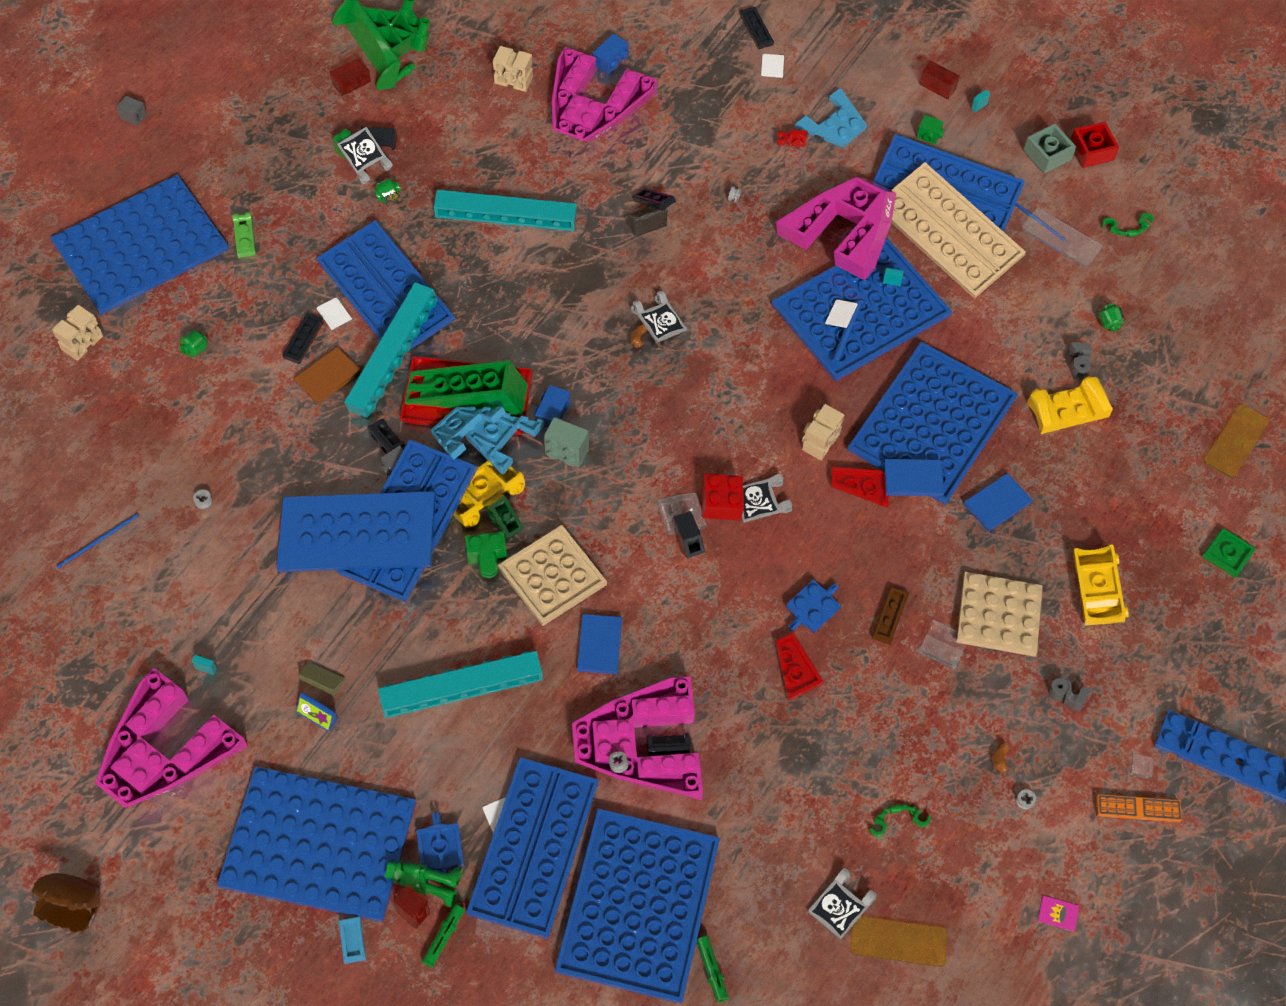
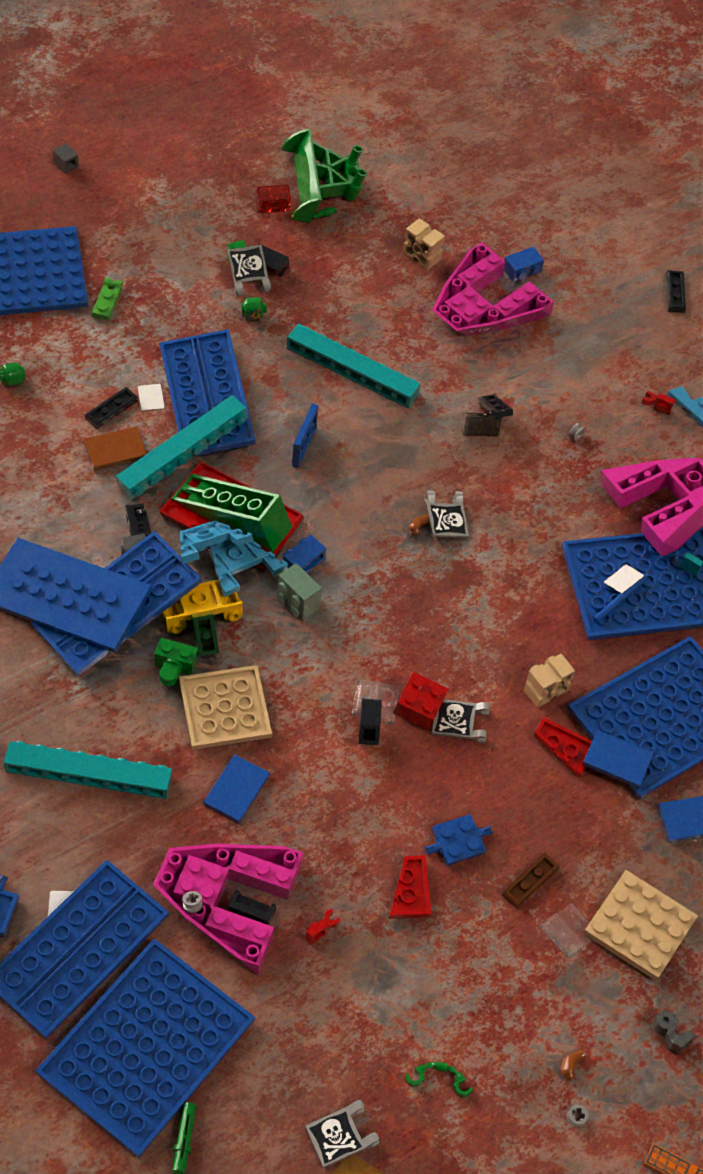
camera: 20 degrees right, 5 degrees down
white sticker [761,54,784,78] -> none
none -> blue tile [292,403,319,468]
none -> red plate [306,909,340,945]

